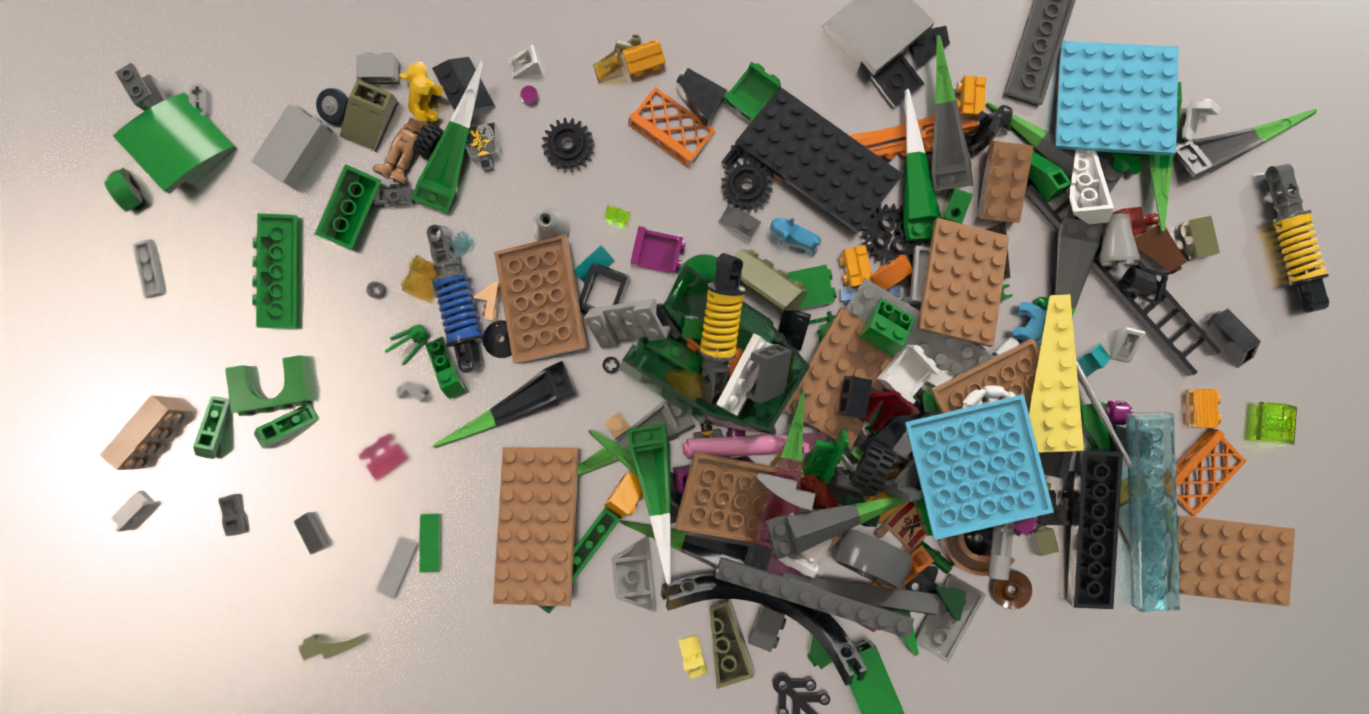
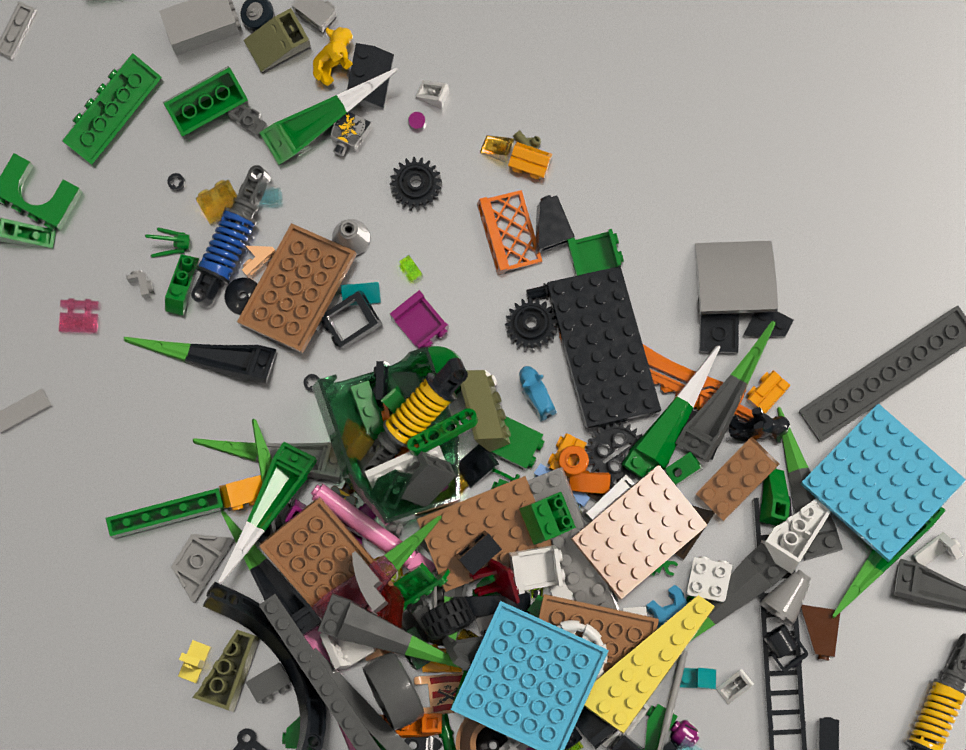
camera: 40 degrees right, 5 degrees down
medium nougat piece [372,118,423,185] -> none
black tyre [412,123,444,159] -> none
green tile [419,514,440,573] -> none
medium nougat plate [493,447,579,607] -> none
light grey piece [584,298,671,348] -> none
light nougat plate [604,412,630,438] -> none
dark grey slope [718,206,761,242] -> none
green plate [1109,152,1143,175] -> none
clear red bracket [1113,207,1159,236] -> none
olive brick [1181,216,1220,260] -> none
none -> clear green slope [370,469,413,510]
none -> green beam [407,408,478,456]
none -> orange piece [558,445,589,476]
none -> white bracket [687,556,733,602]

